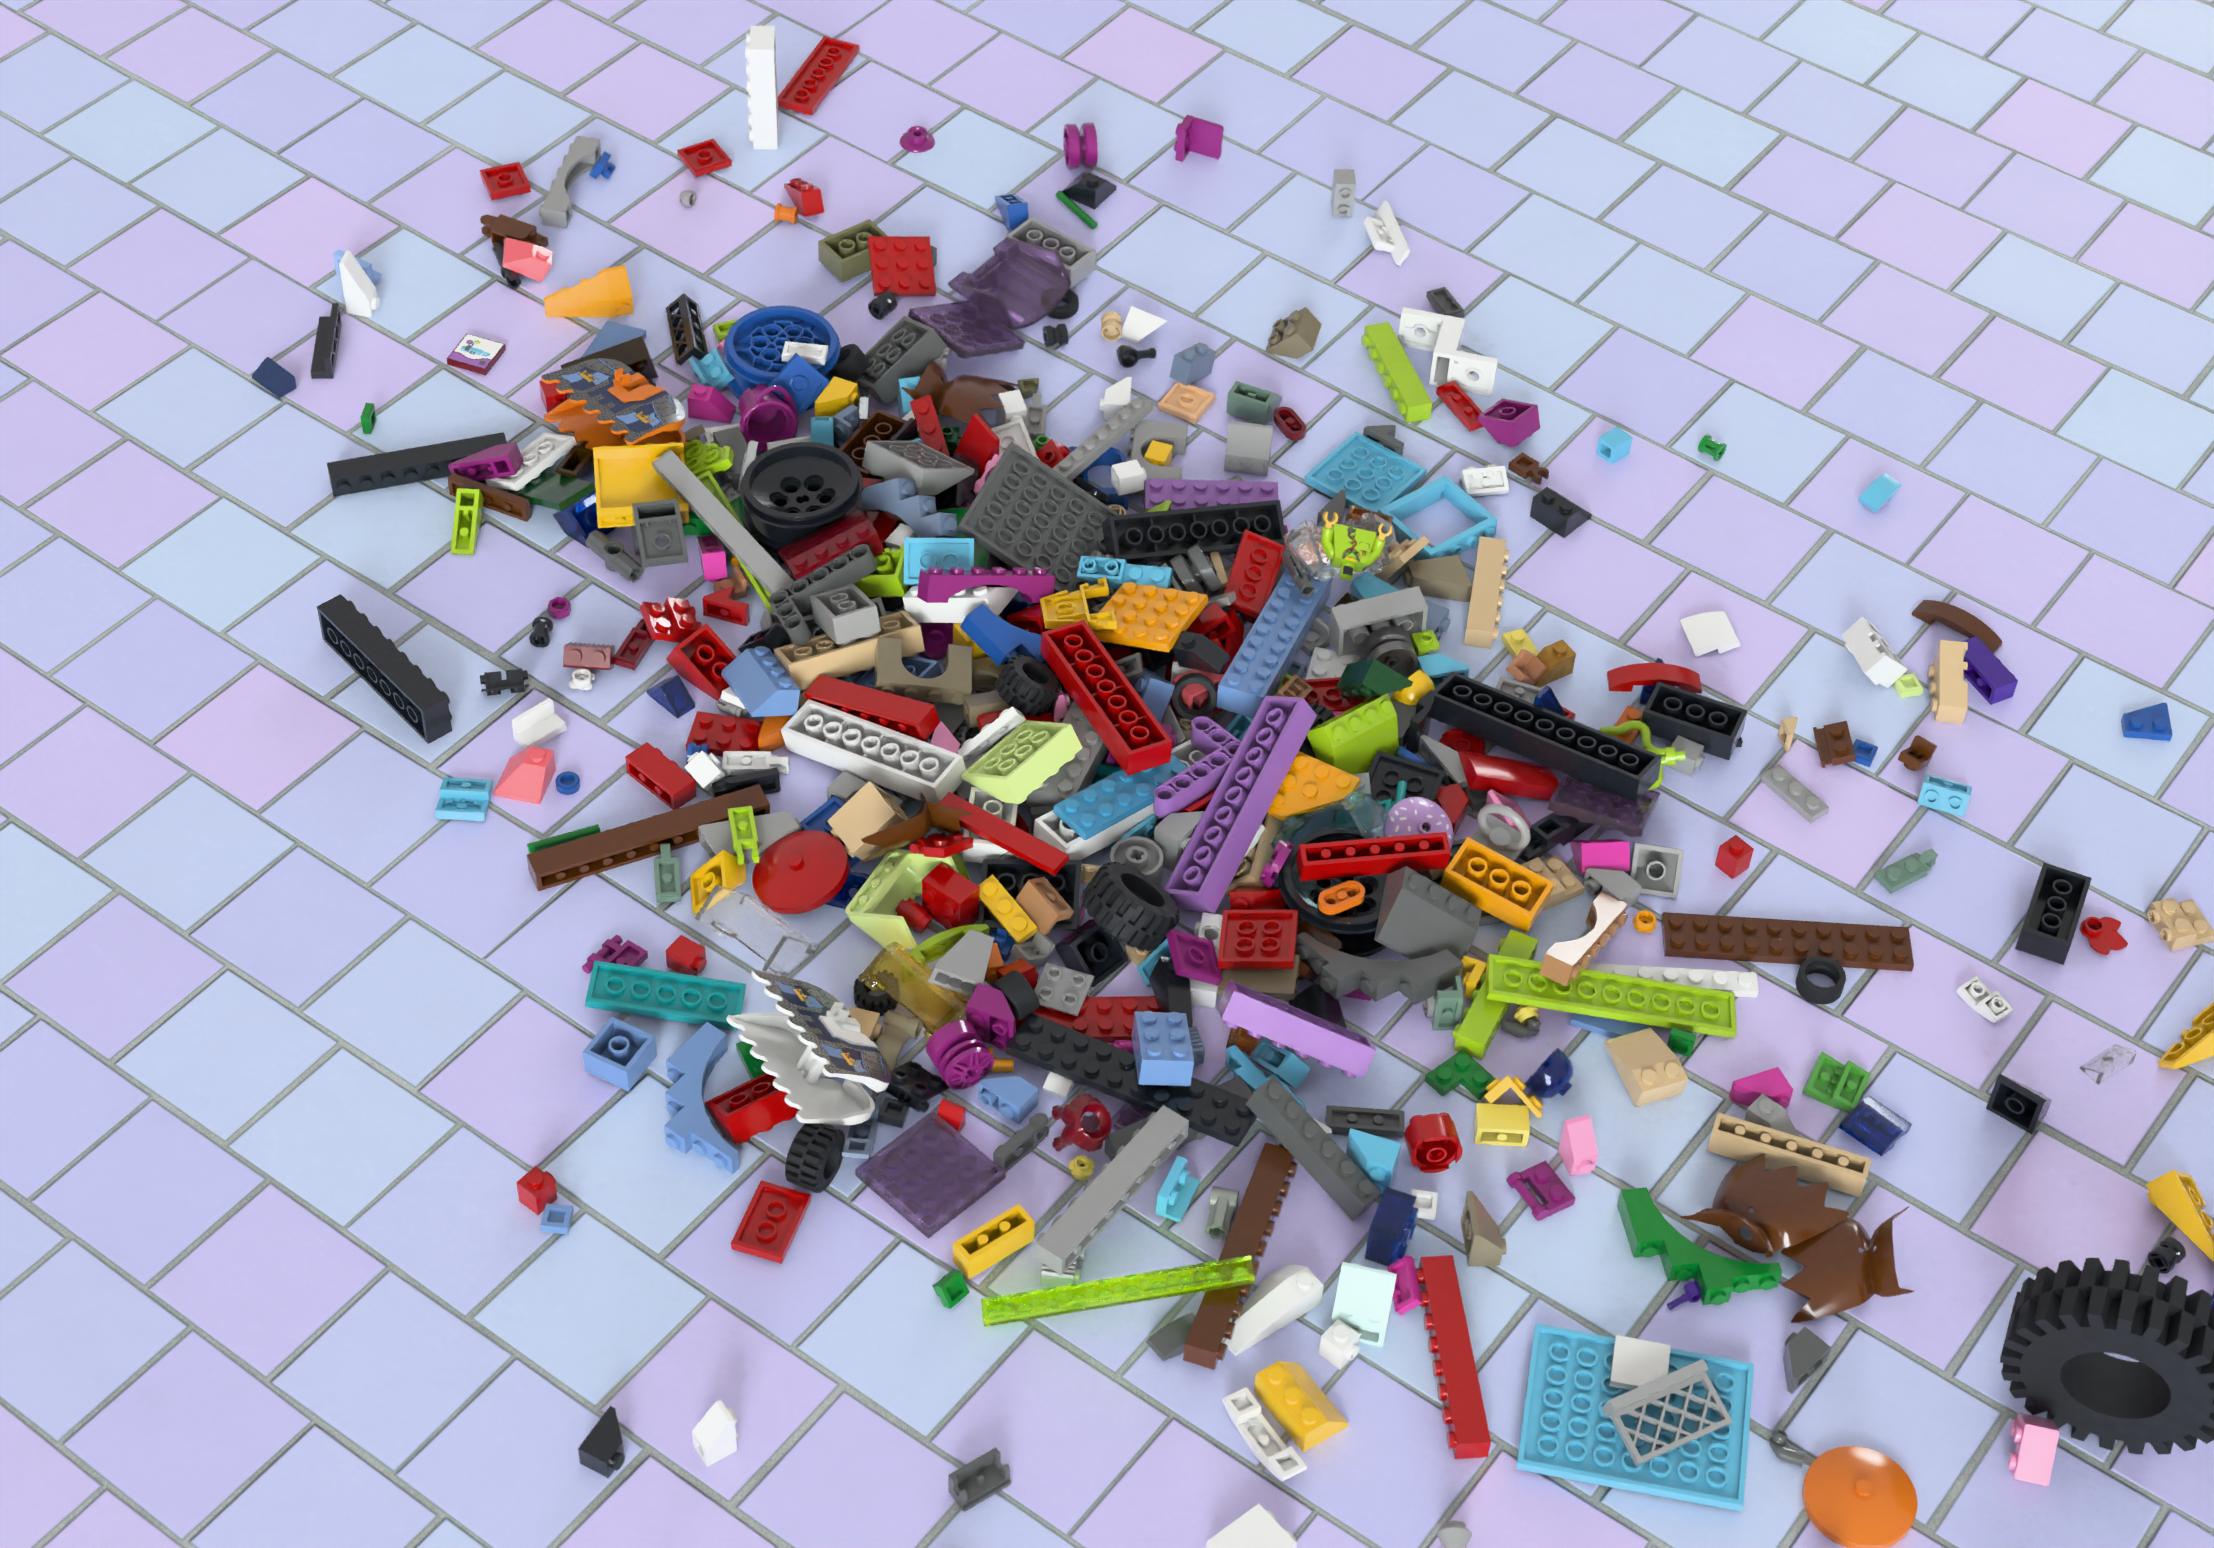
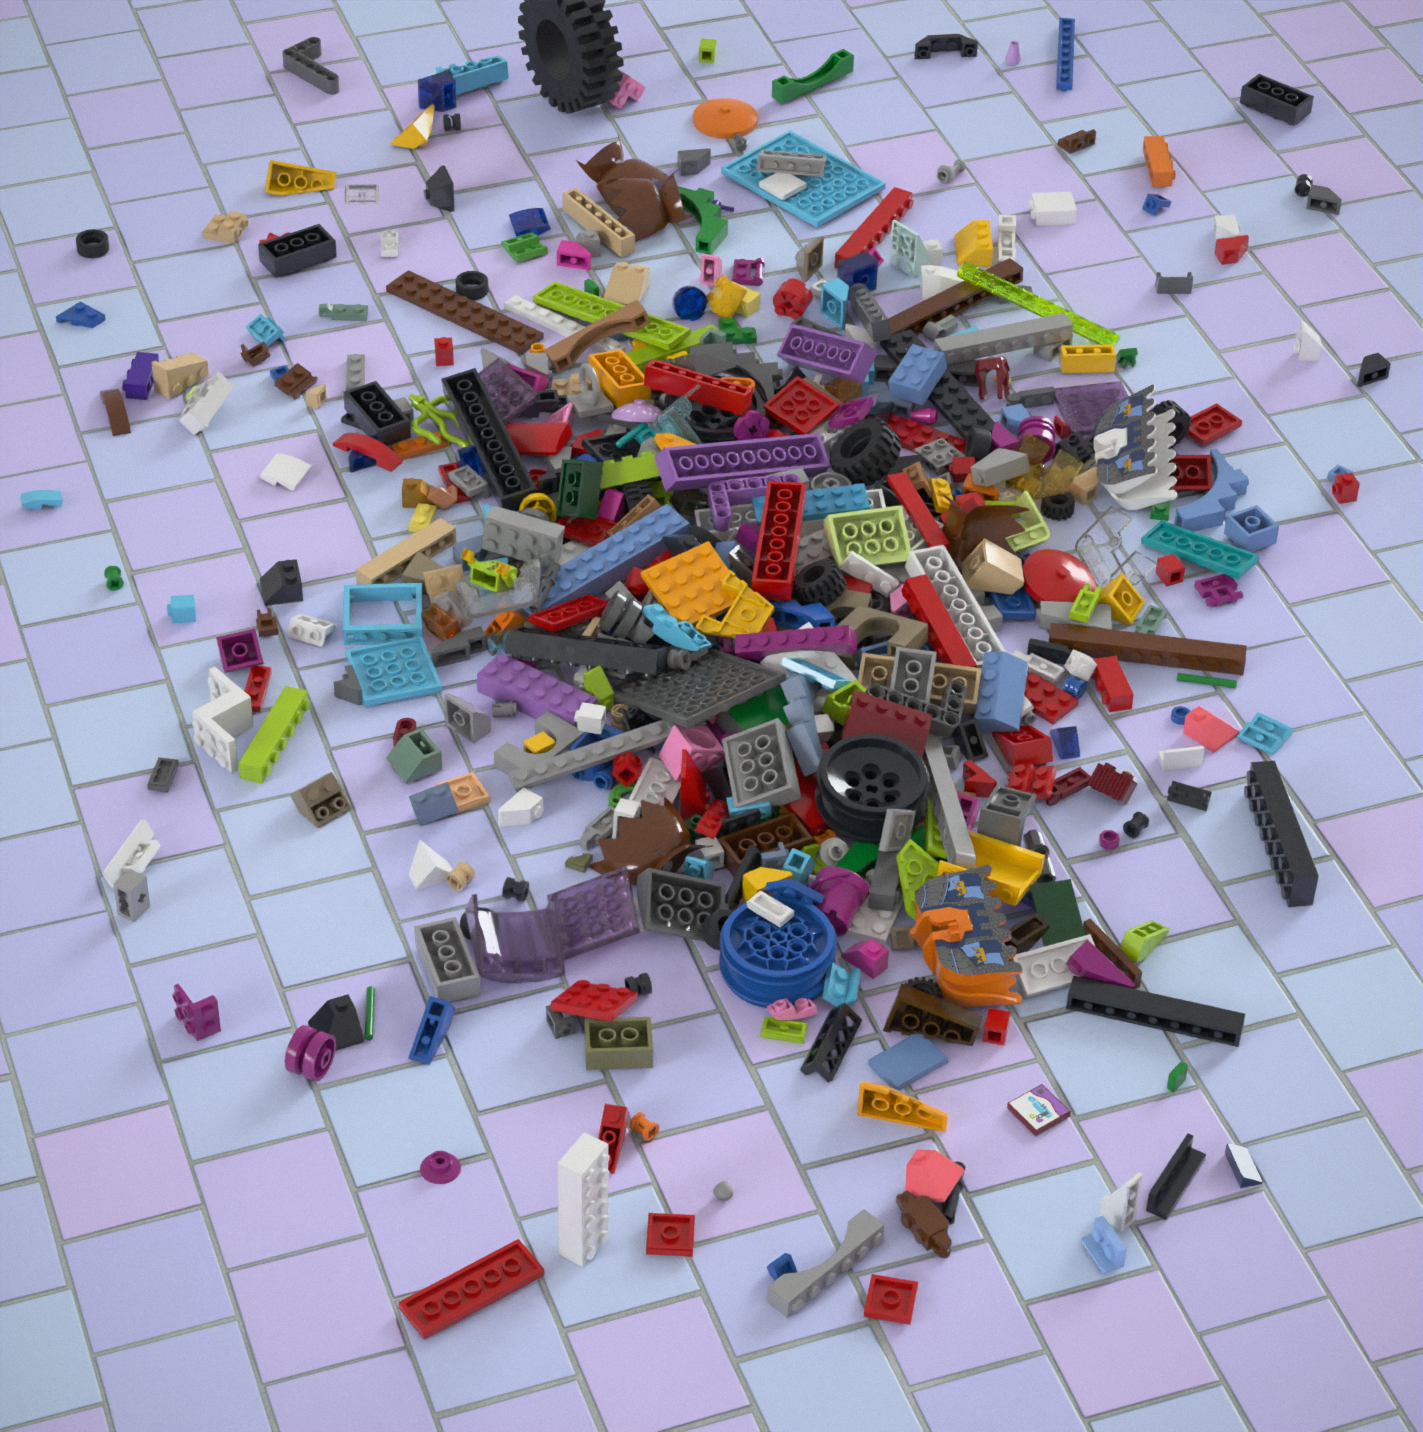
camera: 145 degrees left, 5 degrees down
black bar [1116,345,1156,368] -> none

